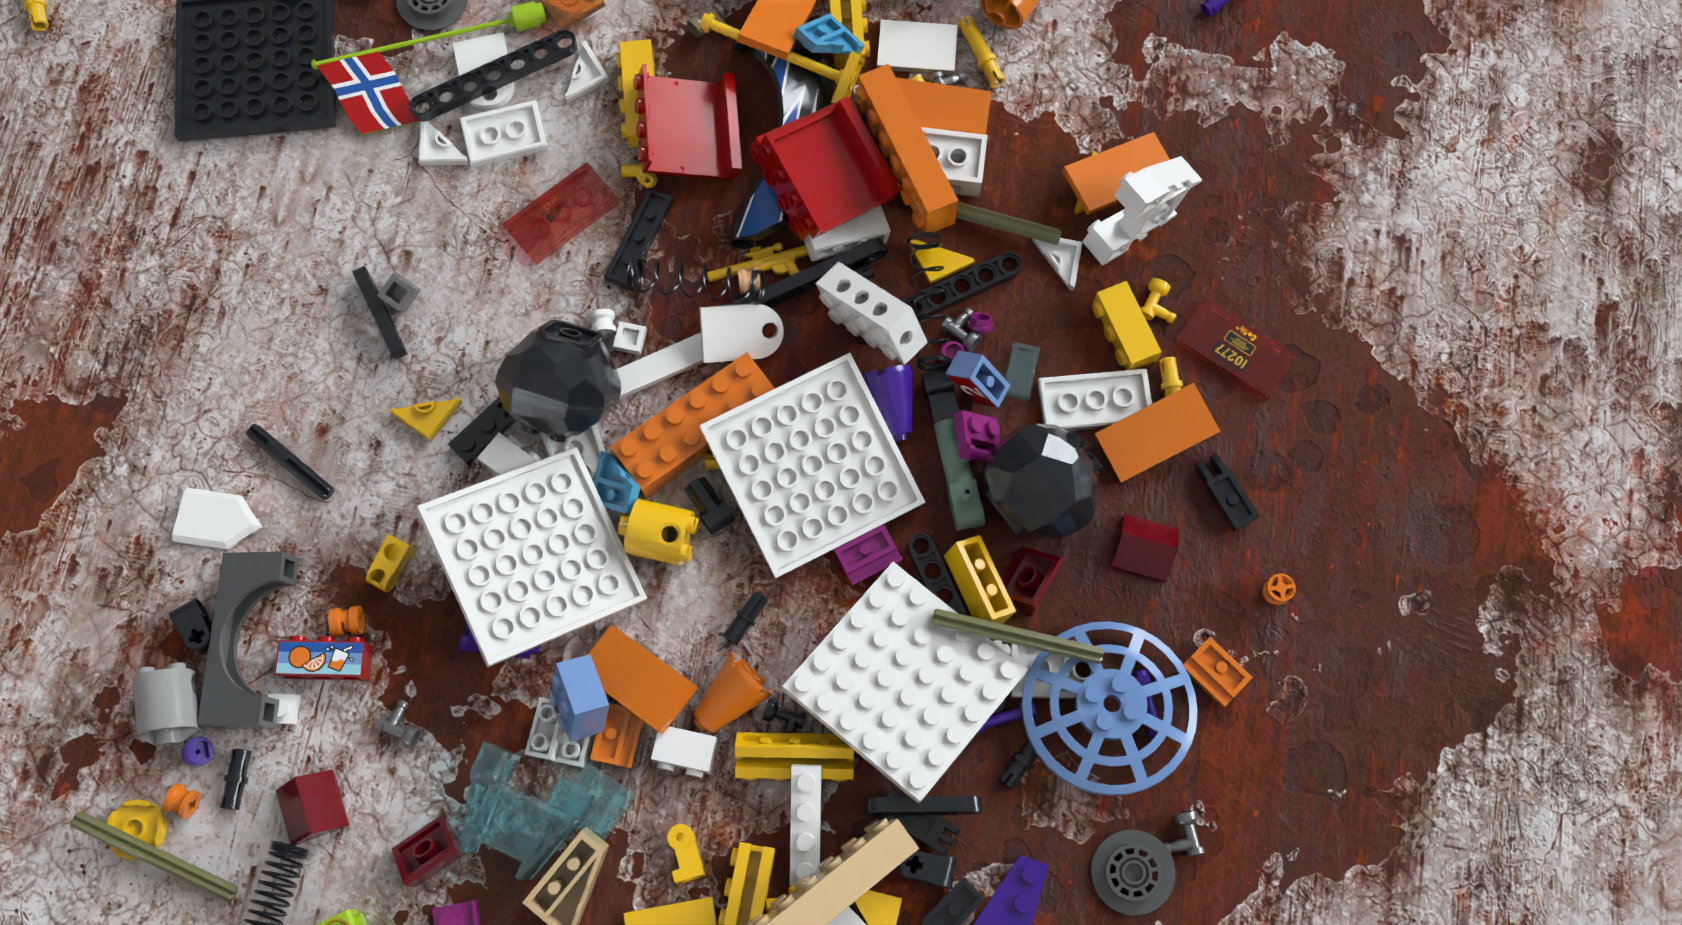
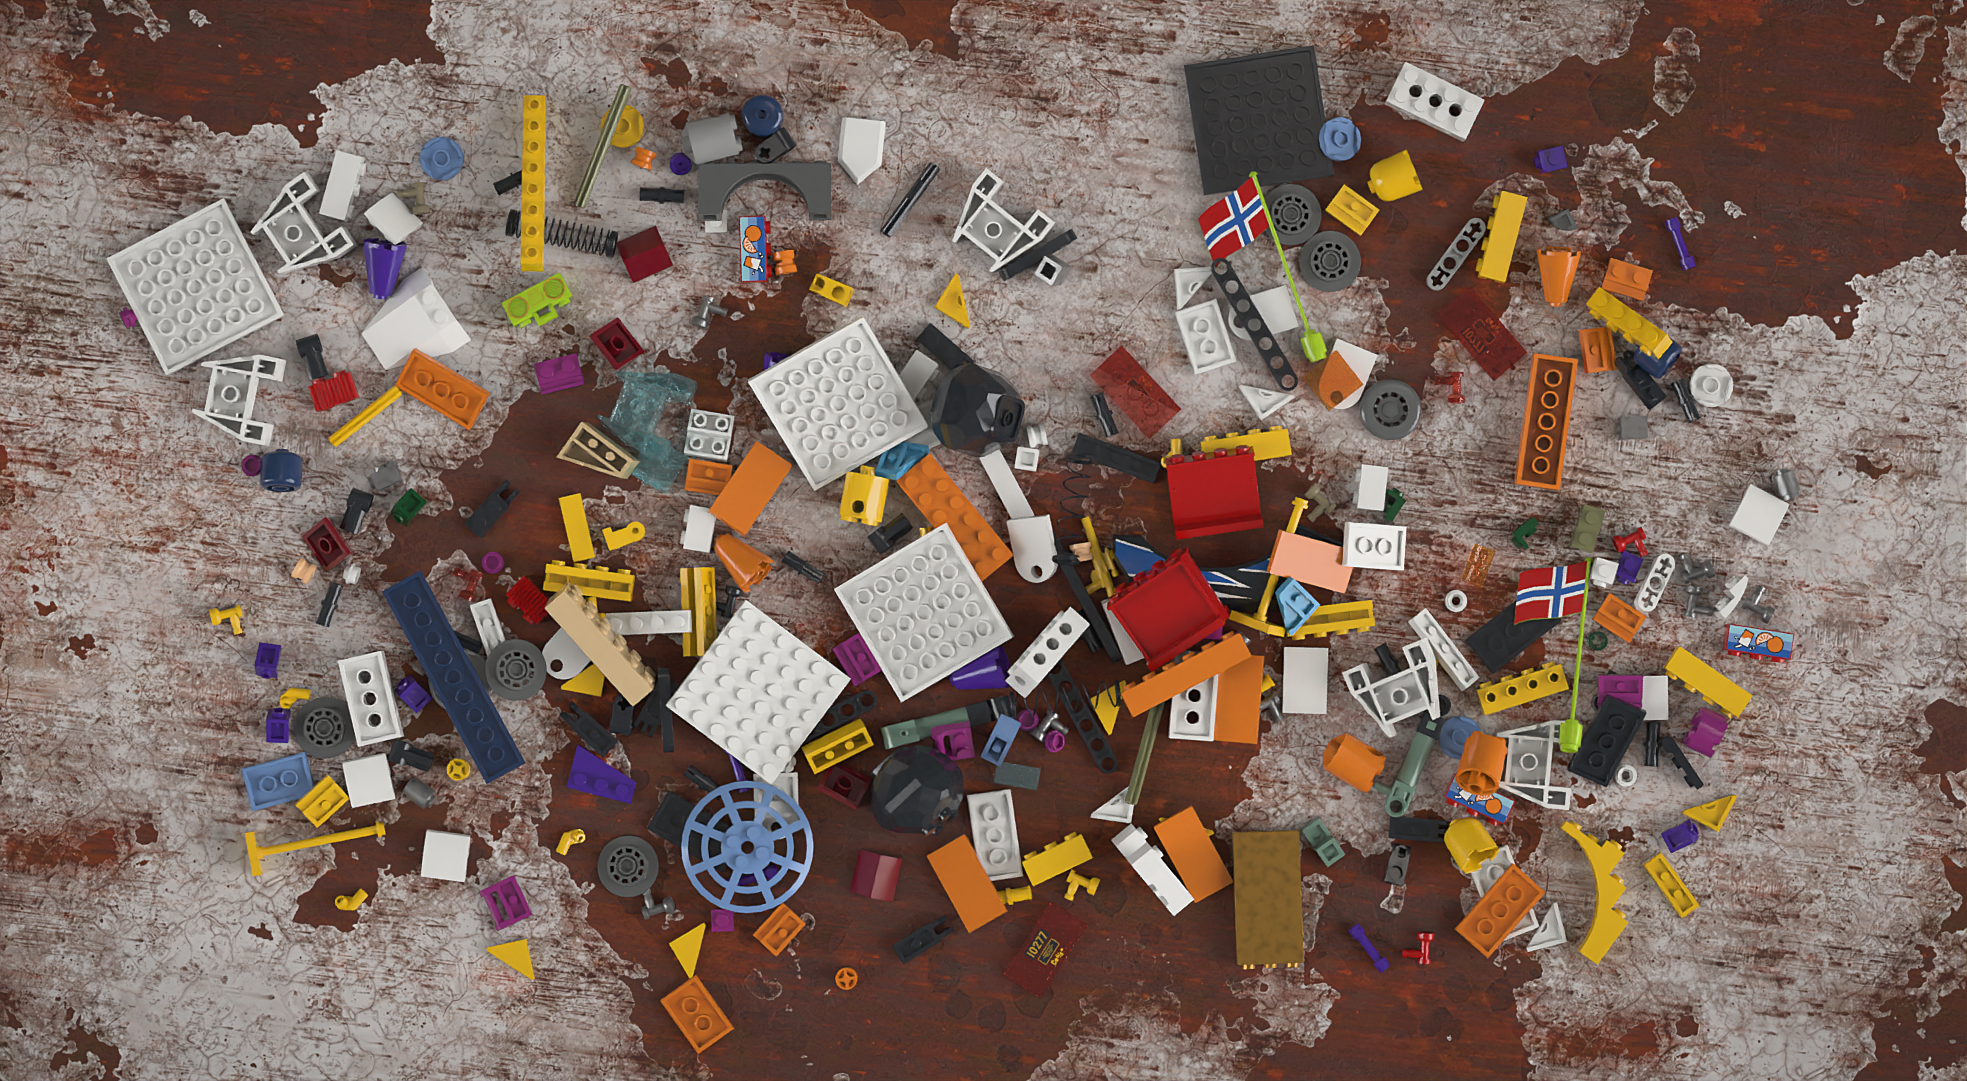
camera: 85 degrees right, 15 degrees up
medium blue piece [549,654,609,741] -> none
olive axle [932,609,1104,664] -> none
yellow pin [958,16,1006,88] -> none
none -> black tile [647,790,731,873]
none -> orange tile [660,975,734,1054]
none -> yellow tile [669,923,706,978]
none -> magenta plate [711,909,734,932]
none -> dark blue head [742,95,784,138]
none -> white wedge [952,168,1056,273]
none -> black pin [1090,392,1119,438]
none -> pearl gold brick [1232,830,1304,969]
none -> dark grey wheel [1264,184,1321,245]
none -> sand green slope [1300,816,1345,867]

